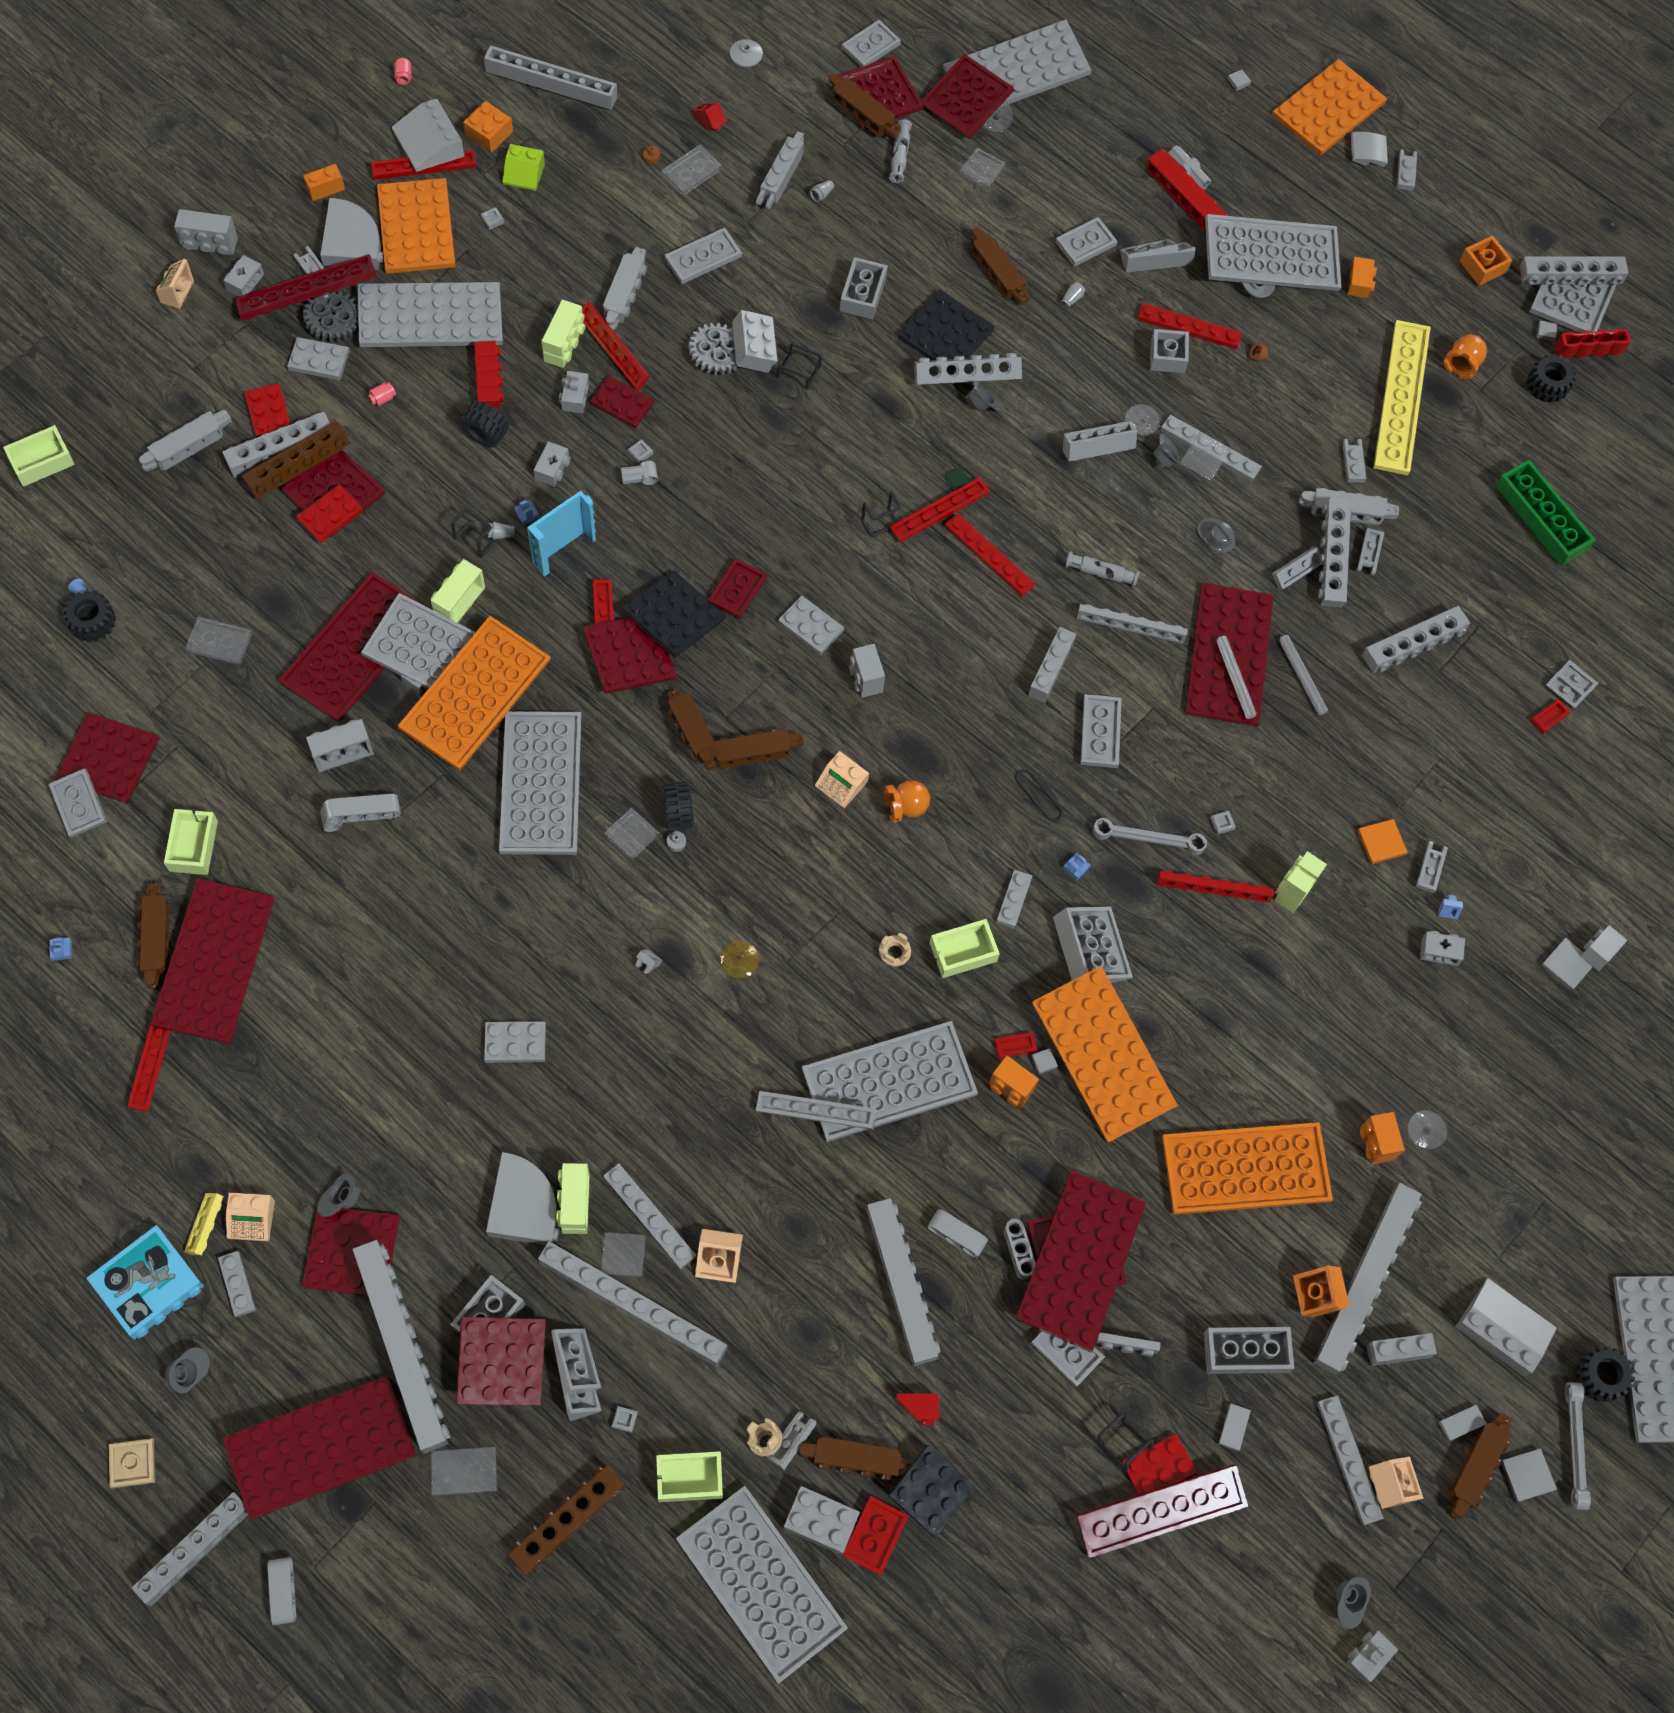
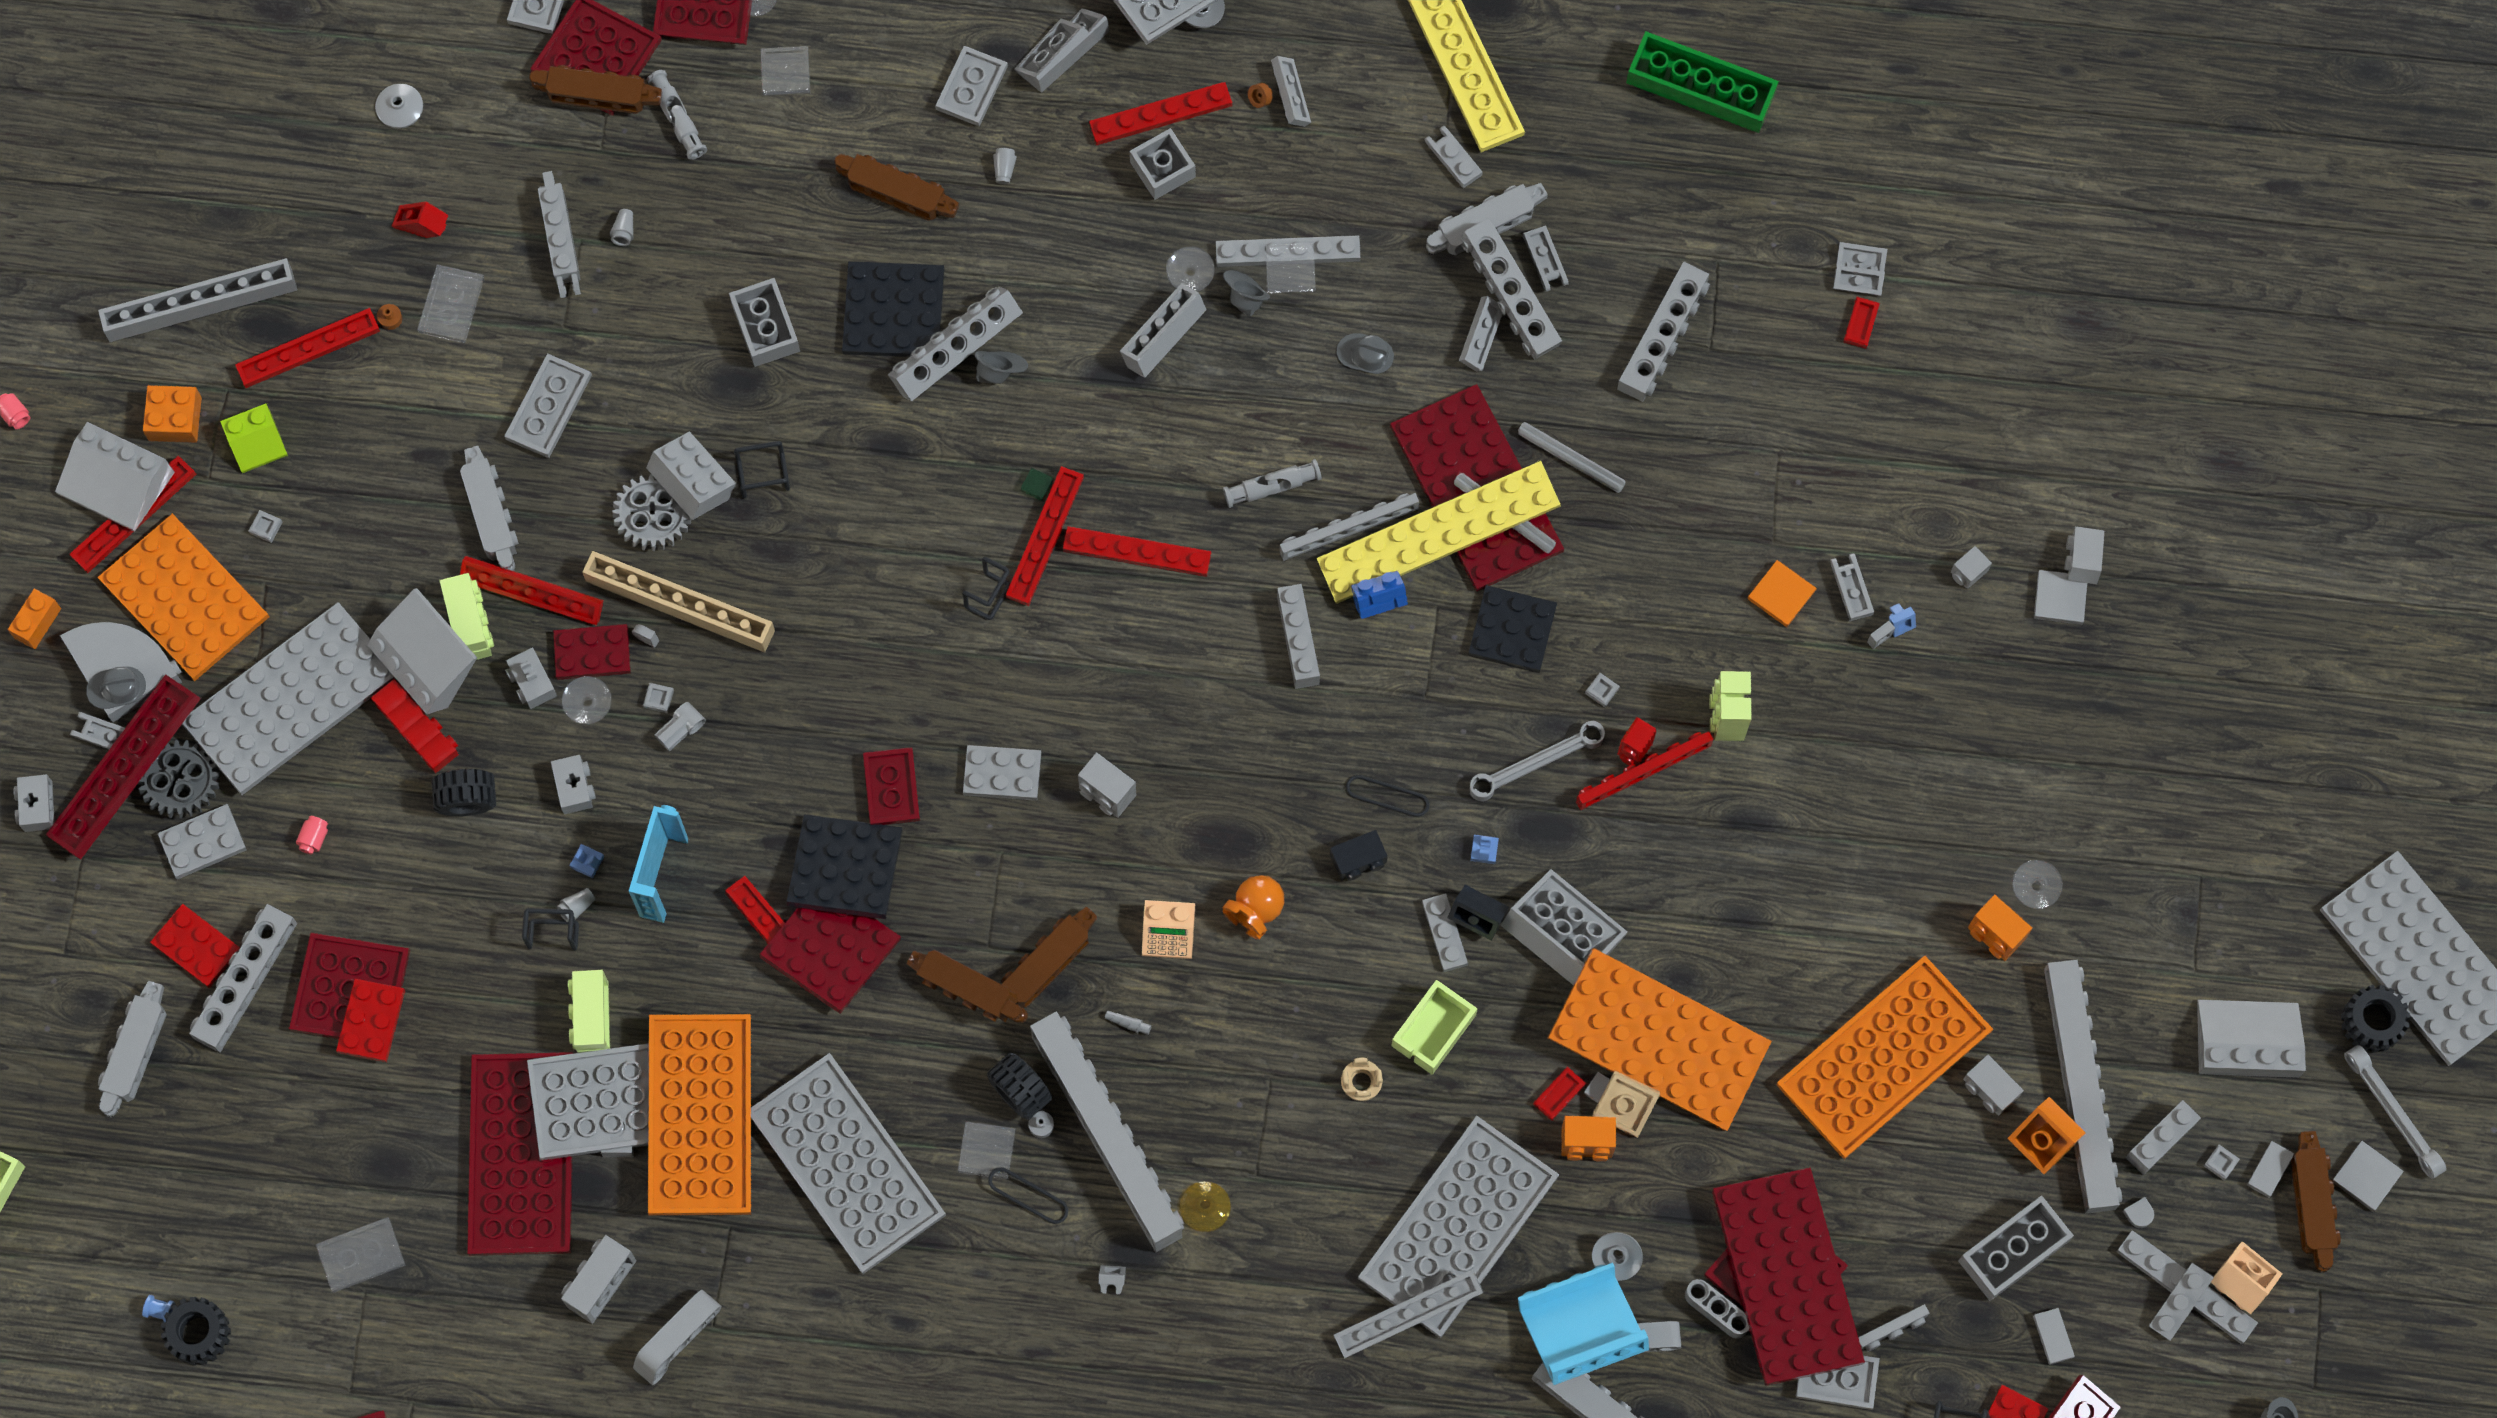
camera: 30 degrees left, 5 degrees up
reddish brown brick [242,420,351,499] -> none
light grey plate [1080,694,1122,768] -> none
light grey brick [1420,931,1465,966] -> none
none -> dark grey piece [87,666,146,709]
none -> red plate [235,308,380,388]
none -> light grey slope [367,588,477,714]
none -> clear dish [562,676,612,724]
none -> tan brick [582,551,775,652]
none -> light grey tile [632,624,659,648]
none -> black piece [988,1167,1068,1224]
none -> light grey brick [1030,1011,1184,1252]
none -> light grey animal [1105,1011,1151,1035]
none -> light grey plate [1271,56,1311,127]
none -> light yellow plate [1317,461,1561,604]
none -> black brick [1330,830,1388,881]
none -> blue brick [1351,571,1408,619]
none -> black brick [1447,884,1509,941]
none -> black plate [1468,585,1557,673]
none -> medium azure panel [1518,1263,1649,1385]
none -> tan tile [1592,1071,1660,1138]
none -> light grey dish [1592,1232,1643,1281]
none -> red brick [1617,717,1656,766]
none -> light grey tile [1867,621,1895,649]
none -> light grey brick [1951,546,1992,589]
none -> light grey brick [1963,1055,2024,1116]
none -> light grey tile [2123,1197,2154,1228]
none -> light grey plate [2149,1263,2214,1341]
none -> light grey tile [2204,1145,2240,1181]

